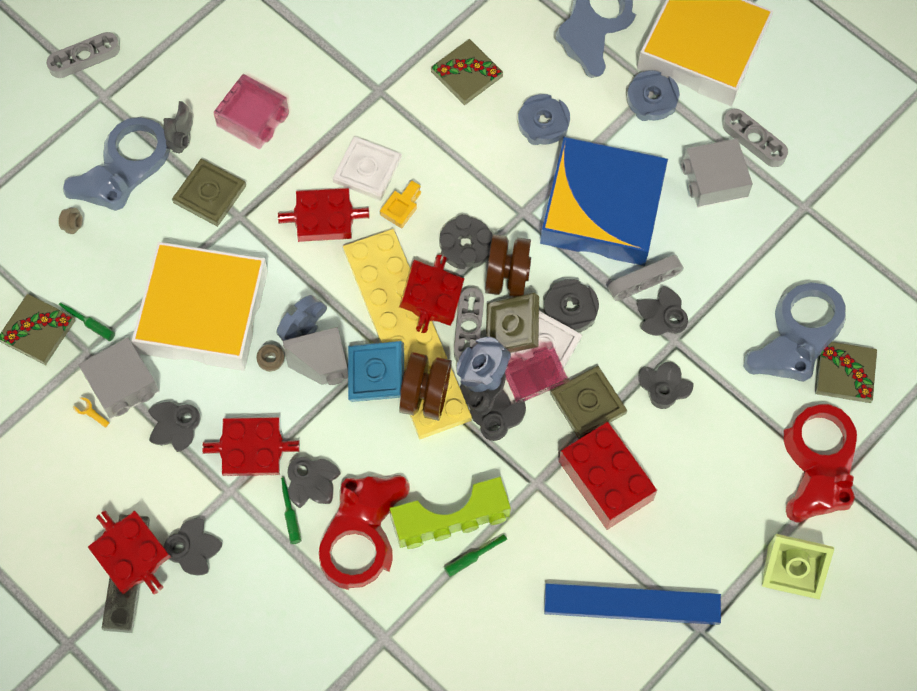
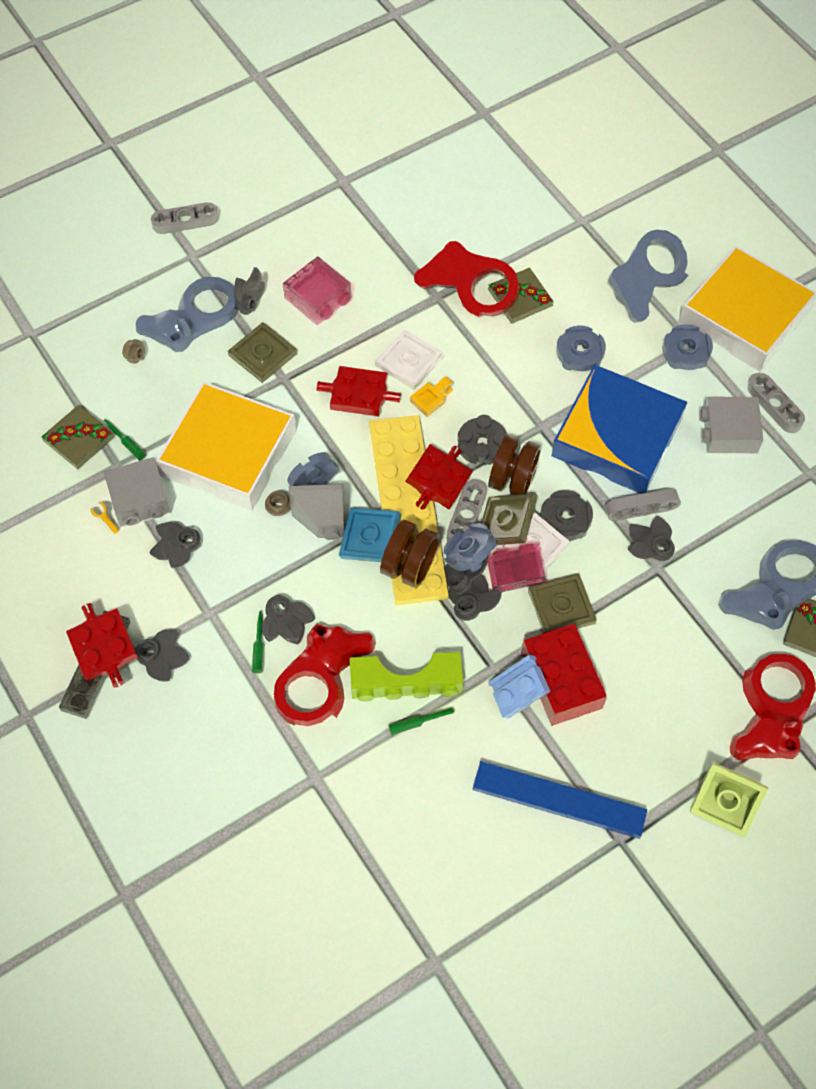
camera: 15 degrees right, 5 degrees down
red plate [202,417,300,476] -> none
dark grey plate [639,361,694,409] -> none
none -> red animal [414,241,520,317]
none -> light blue plate [488,655,551,718]

